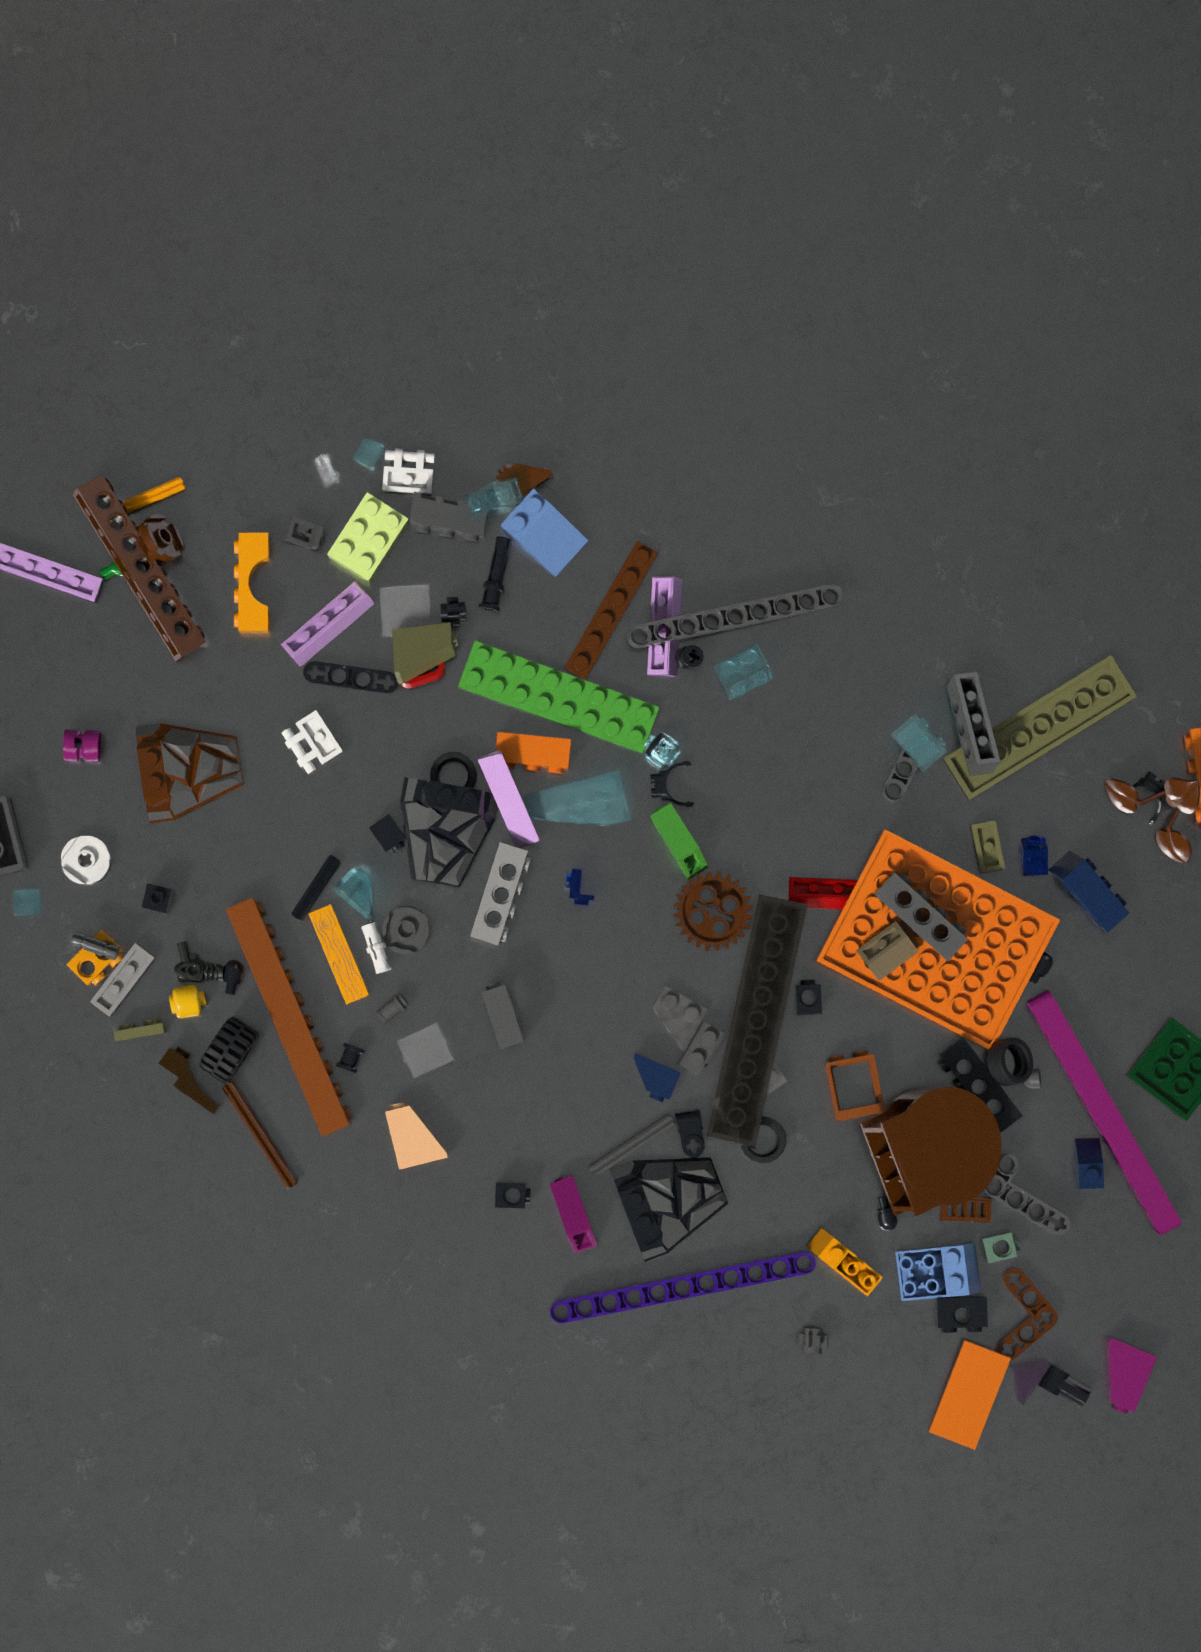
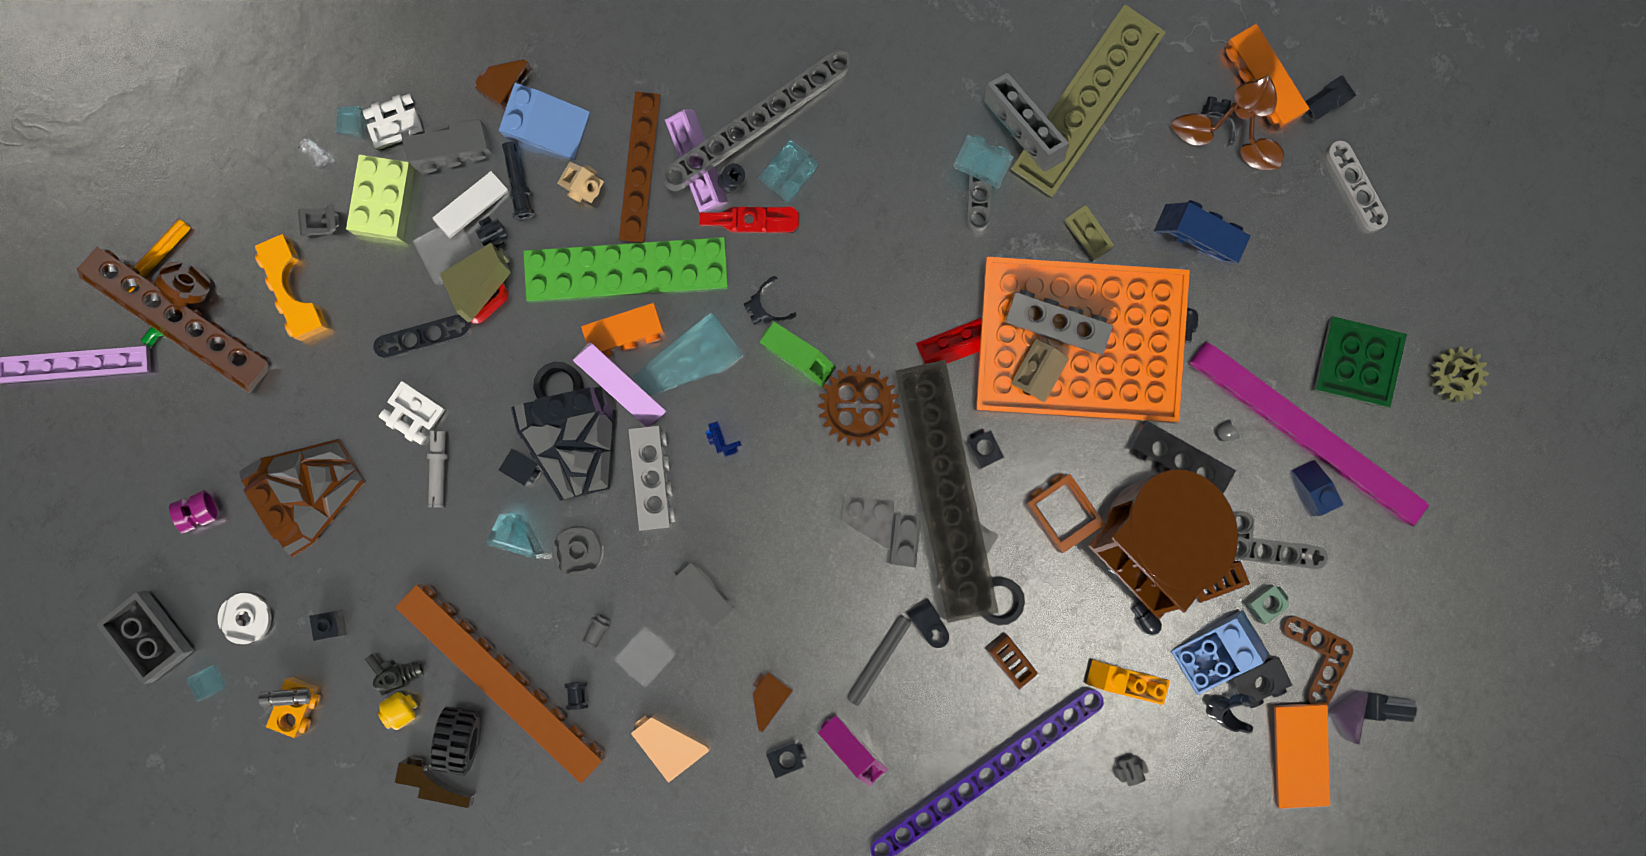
camera: 20 degrees left, 0 degrees up
light grey plate [90,943,155,1017] -> none
olive plate [113,1019,166,1041] -> none
reddish brown axle [222,1081,298,1189] -> none
black cylinder [223,960,244,995] -> none
lavender slope [281,581,374,666] -> none
black axle [291,855,340,921] -> none
light orange tile [309,904,369,1005] -> none
white pin [361,922,391,974] -> none
clear light blue bracket [464,478,523,519] -> none
wedge [610,1157,728,1262] -> none
dark blue slope [633,1053,681,1102] -> none
clear light blue head [643,732,681,769] -> none
black tyre [987,1037,1033,1086] -> none
clear blue bracket [1021,835,1048,876] -> none
magenta slope [1107,1336,1157,1414] -> none
none -> light grey pin [427,431,448,507]
none -> white tile [433,171,508,239]
none -> tan brick [557,162,604,203]
none -> red piece [699,207,799,233]
none -> reddish brown slope [752,671,793,733]
none -> reddish brown slope [985,632,1039,690]
none -> black helmet [1208,694,1256,734]

